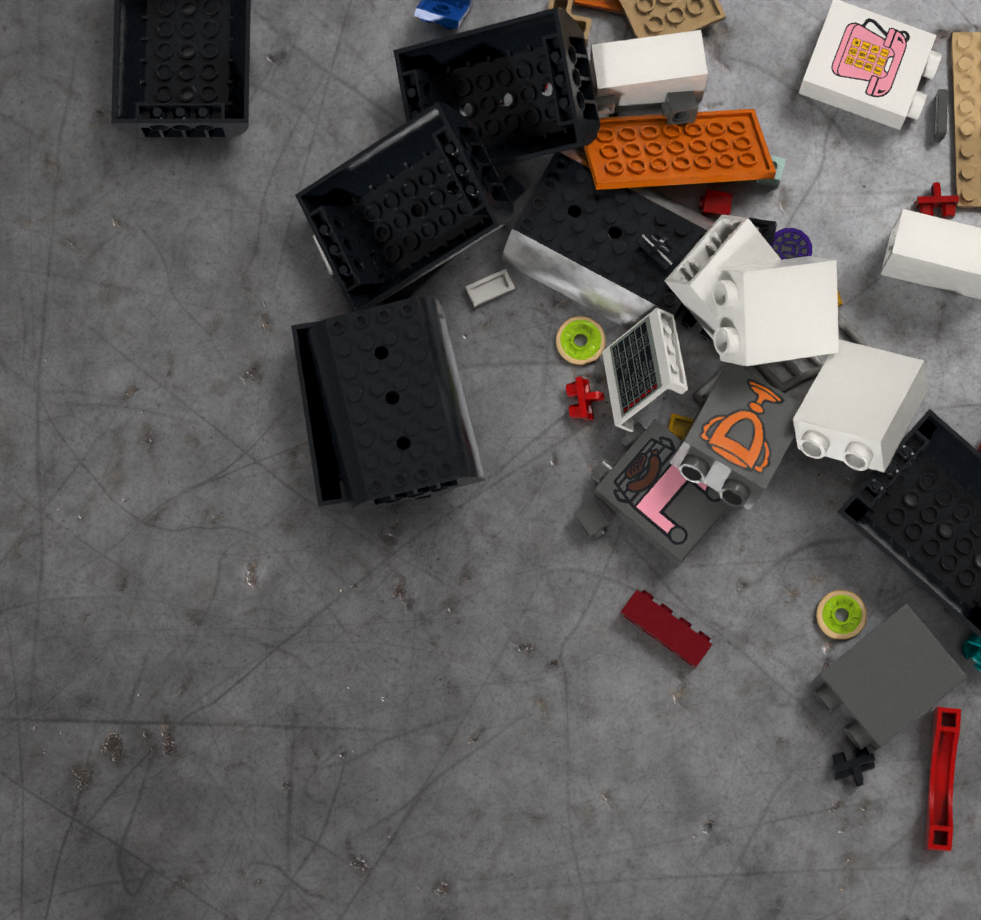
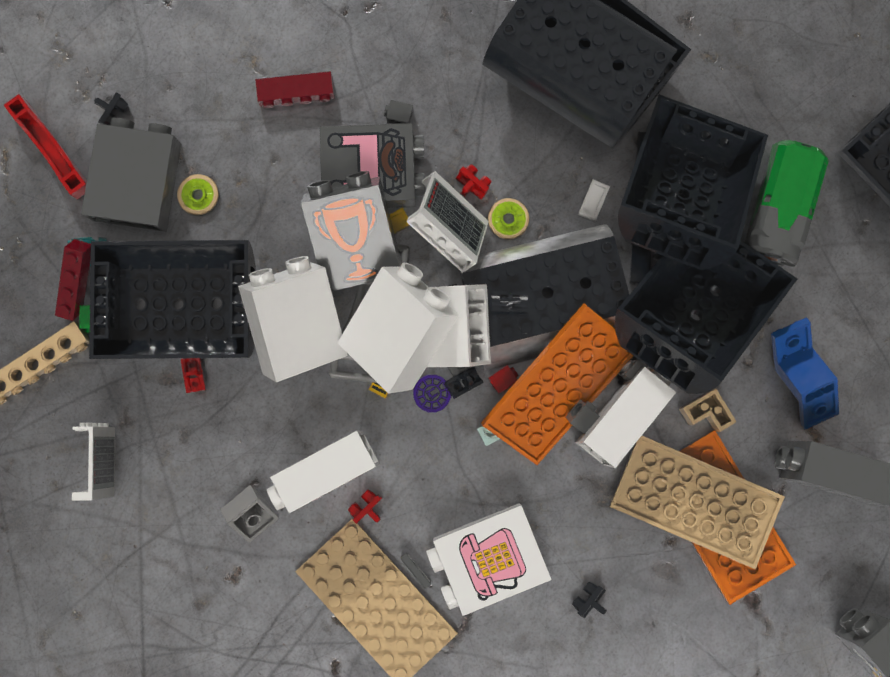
camera: 135 degrees right, 5 degrees up
none -> green piece [744,140,829,267]

